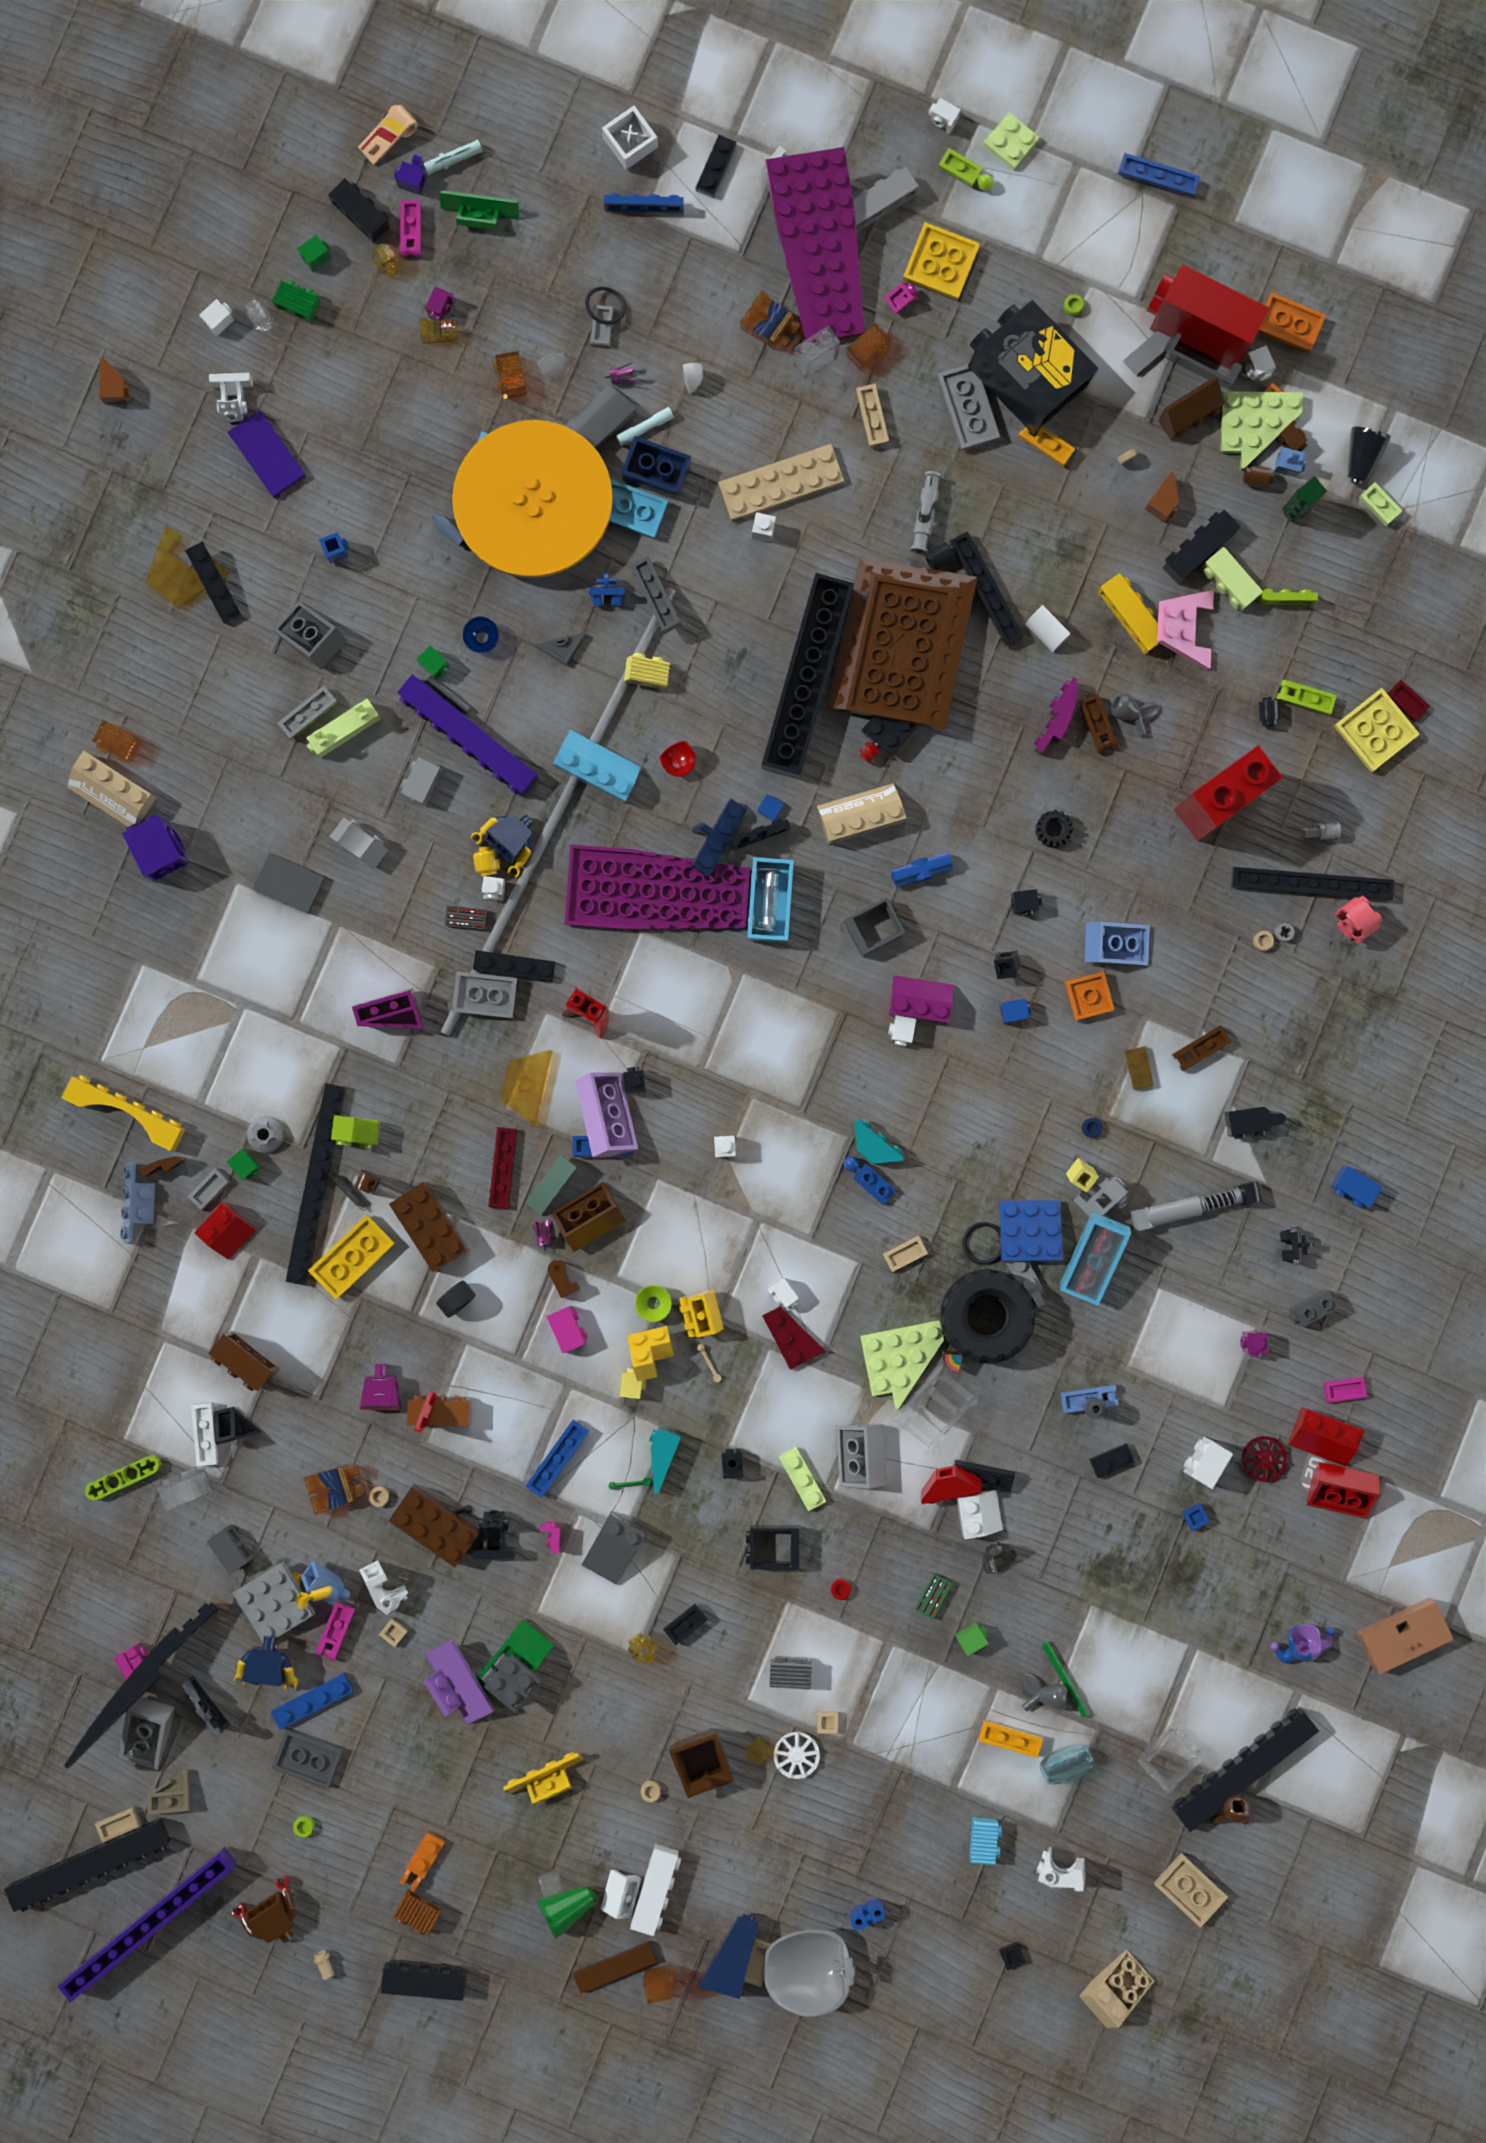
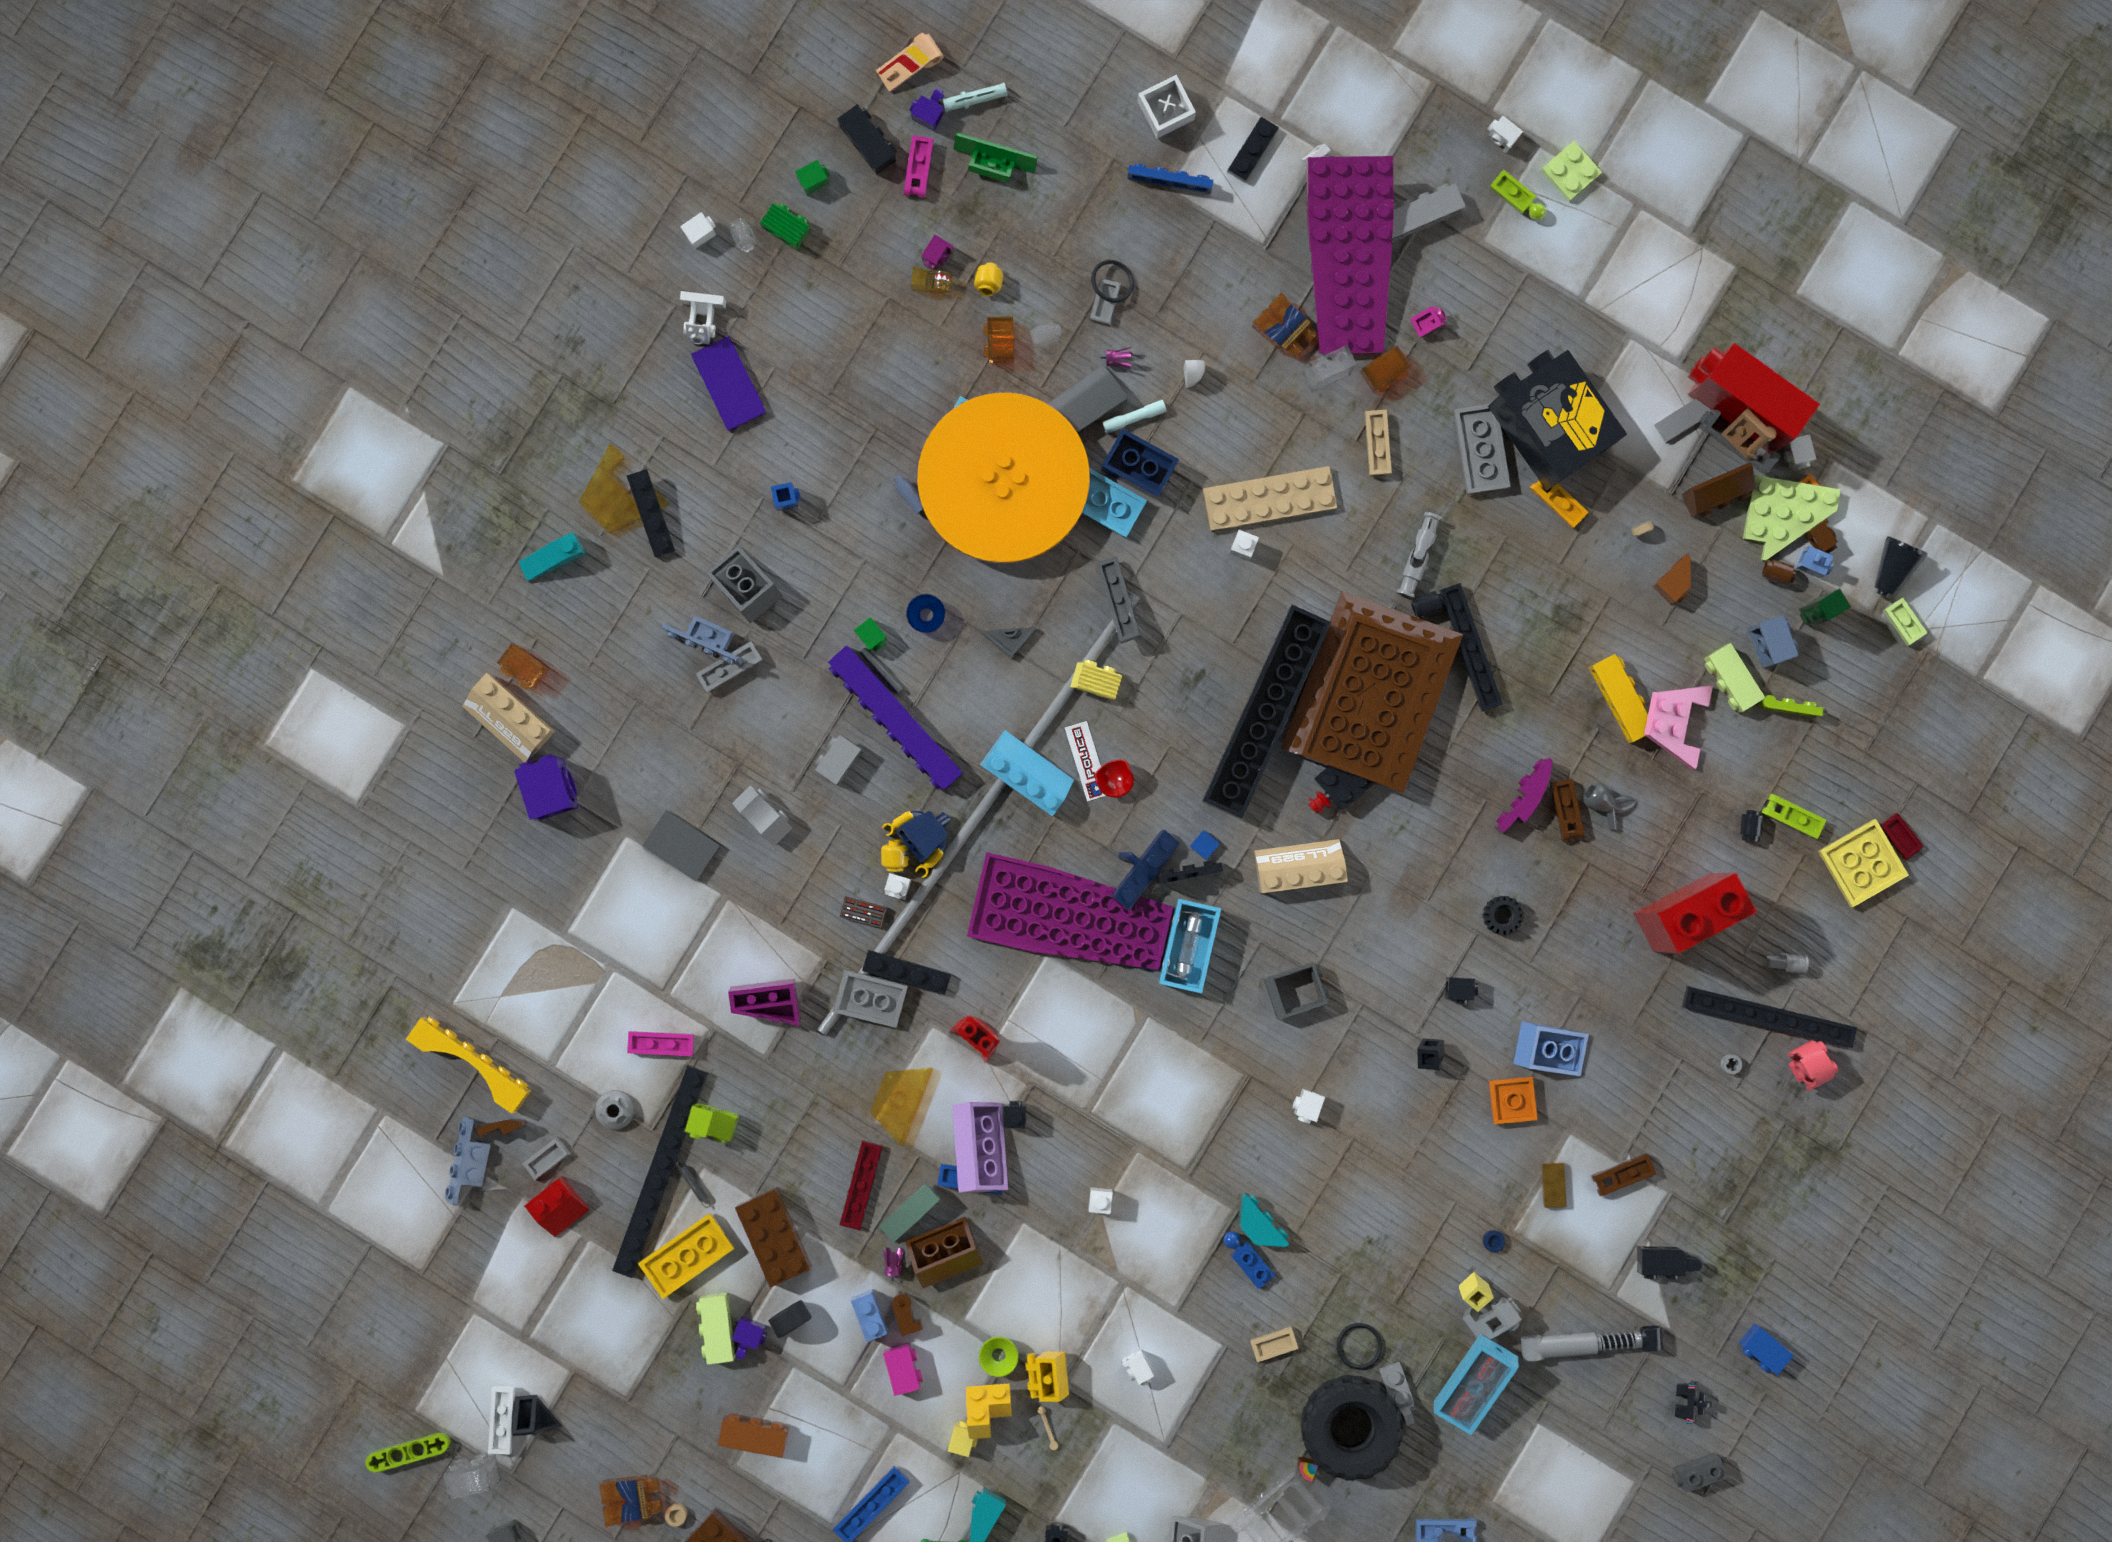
camera: 10 degrees right, 0 degrees up
dark orange slope [99,358,131,404] -> none
reddish brown brick [208,1331,280,1391] -> none
green brick [226,1149,261,1181] -> none
yellowish green brick [307,699,381,758] -> none
reddish brown leg [354,1170,382,1195] -> none
magenta torso [360,1363,401,1410] -> none
clear yellow head [373,244,402,275] -> none
red tile [414,1391,437,1433] -> none
blue hips [589,573,626,606] -> none
dark red wing [762,1306,826,1370] -> none
yellowish green wing [860,1320,944,1409] -> none
magenta slope [888,976,953,1024] -> none
blue piece [890,852,953,887] -> none
yellow plate [903,222,980,301] -> none
blue brick [999,998,1031,1024] -> none
blue plate [999,1200,1063,1262] -> none
white brick [1025,605,1071,652] -> none
lime tile [1064,294,1084,316] -> none
blue plate [1117,153,1200,198] -> none
black brick [1163,509,1241,585] -> none
magenta brick [1240,1331,1268,1357] -> none
tan tile [1253,931,1274,951] -> none
orange plate [1258,292,1326,353] -> none
none -> teal slope [519,532,586,582]
none -> dark pink plate [627,1031,694,1056]
none -> sand blue bracket [662,616,743,665]
none -> yellowish green brick [696,1292,736,1365]
none -> dark purple brick [732,1316,768,1360]
none -> medium blue brick [851,1289,888,1342]
none -> yellow head [974,263,1004,297]
none -> white sticker [1065,721,1106,801]
none -> medium nougat plate [1721,408,1776,459]
none -> sand blue brick [1748,615,1799,668]

